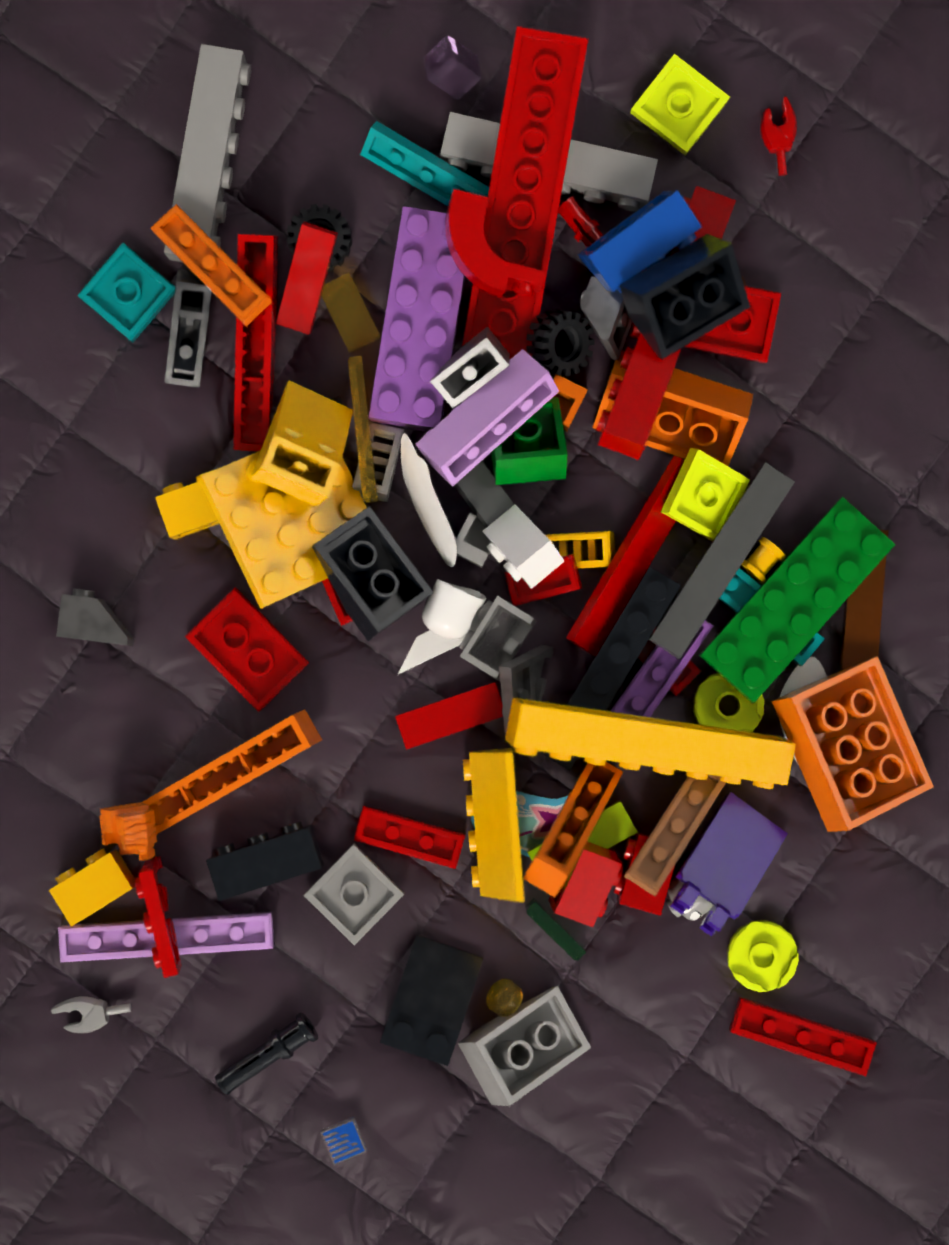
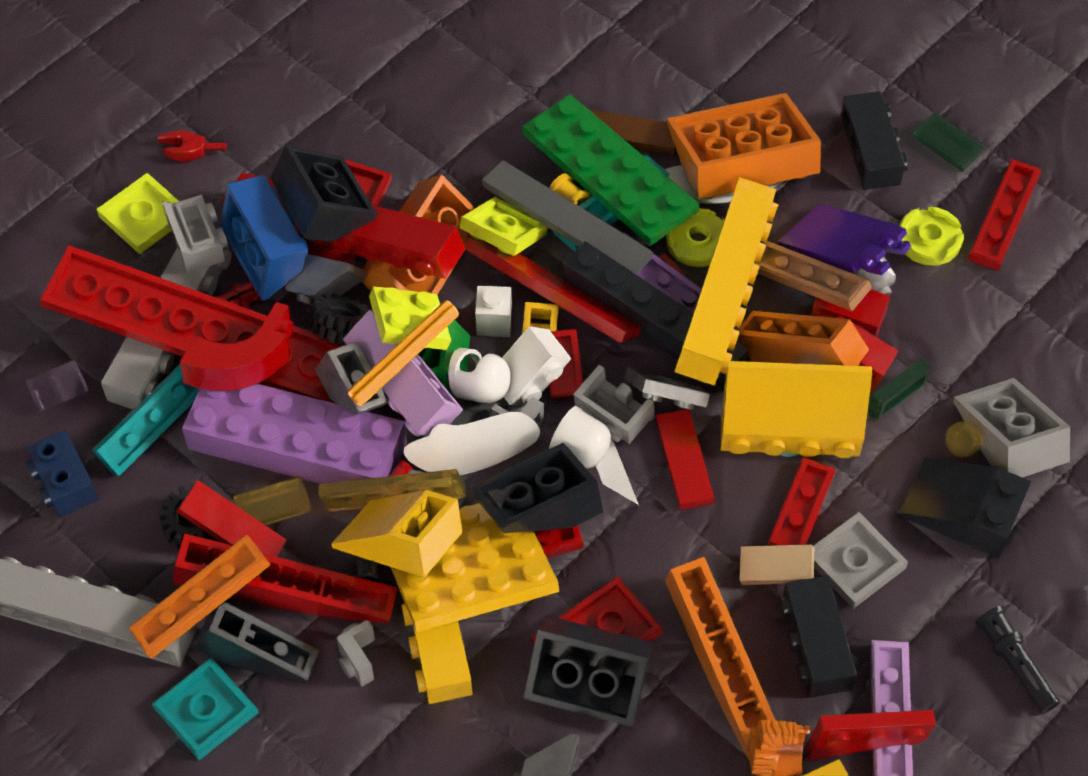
camera: 85 degrees left, 30 degrees down
none -> dark blue brick [25,429,99,518]
none -> light grey window [162,194,228,273]
none -> light grey bracket [336,620,375,687]
none -> light orange axle [347,300,459,406]
none -> neon yellow plate [369,286,451,350]
none -> red piece [389,459,412,485]
none -> white helmet [448,348,511,403]
none -> white brick [475,286,512,337]
none -> black slope [524,615,654,727]
none -> tan tile [740,545,815,585]
none -> black brick [840,91,908,190]
none -> clear green tile [913,112,984,172]

